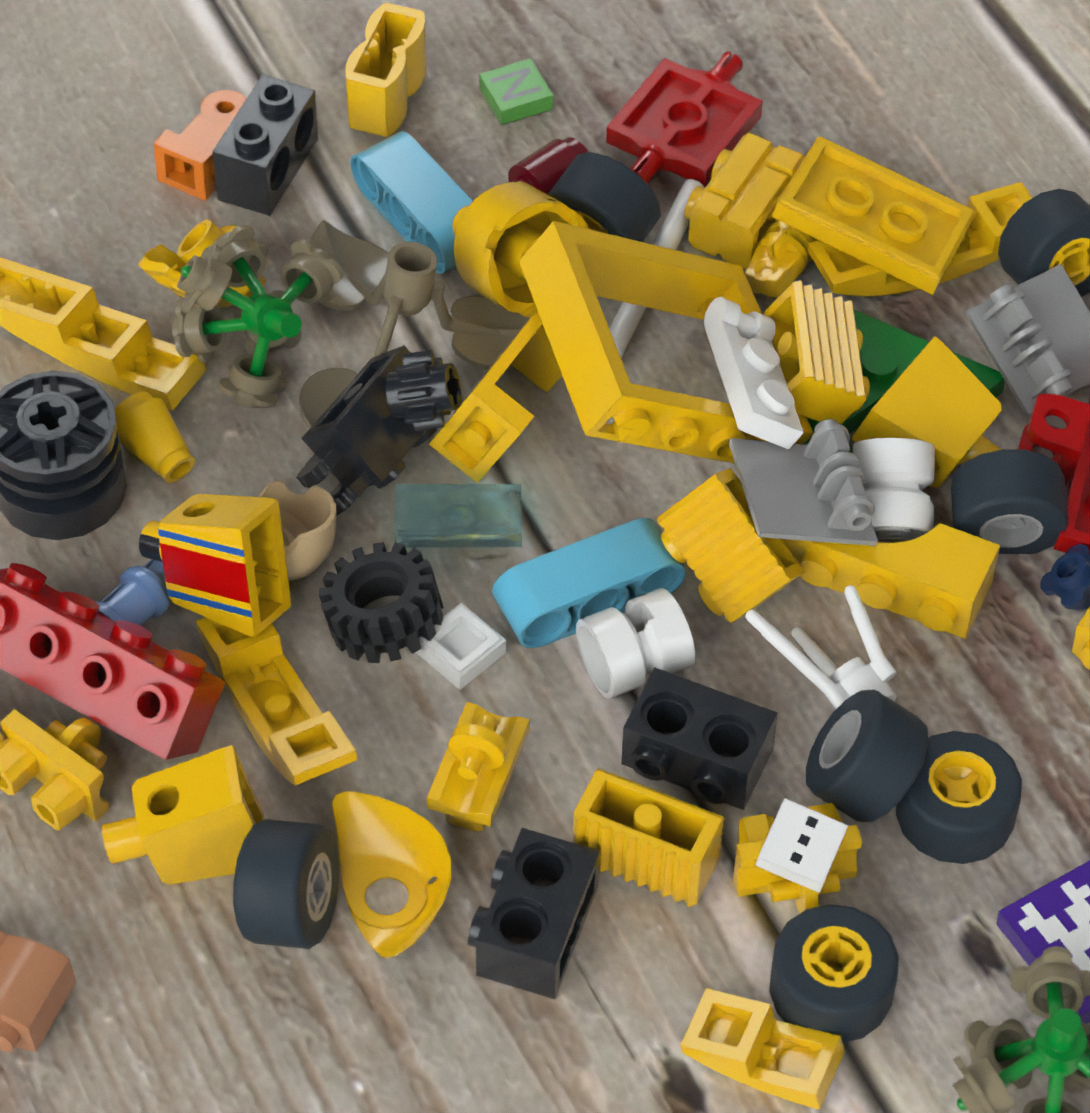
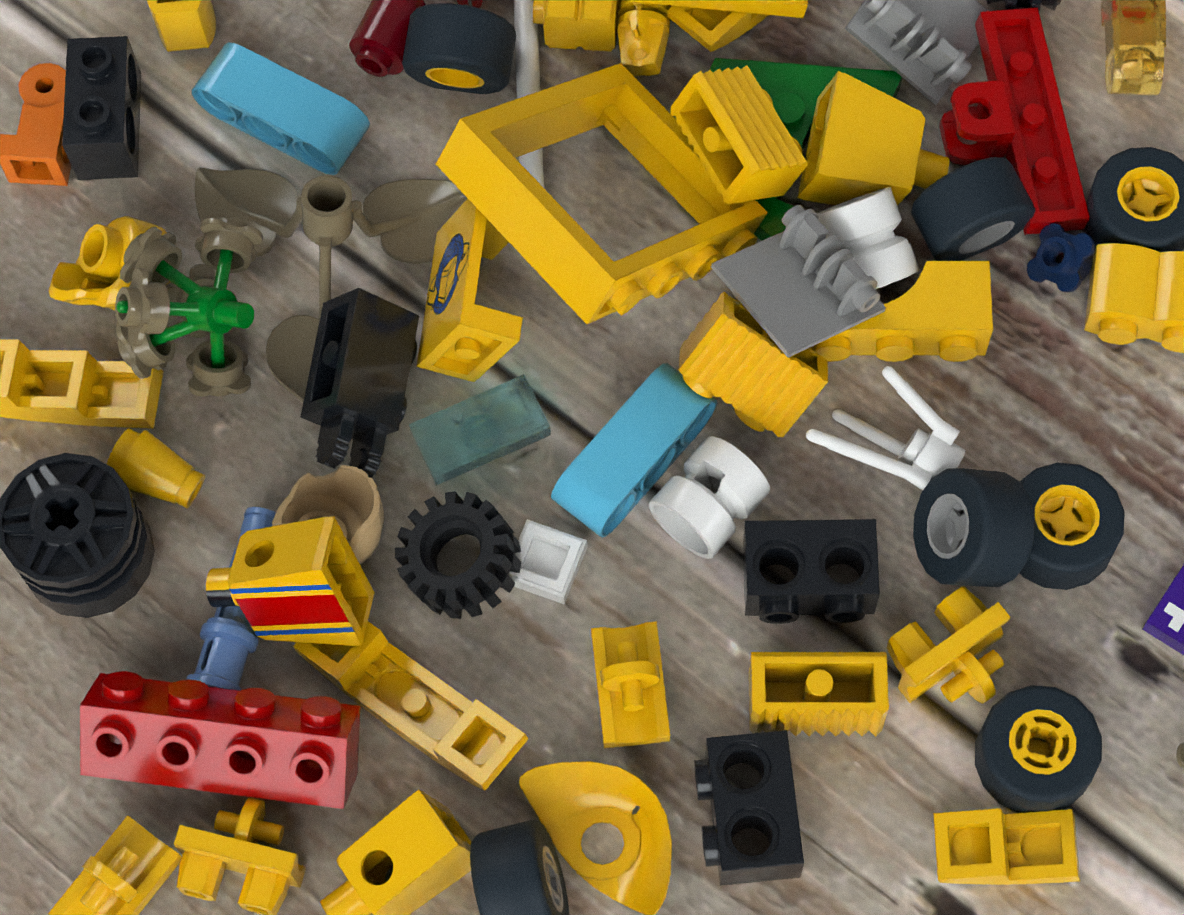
camera: 20 degrees left, 15 degrees up
black gear [386,350,461,432] -> none
yellow brick [452,182,589,318] -> none
white plate [704,297,804,450] -> none
white tile [756,798,848,893] -> none

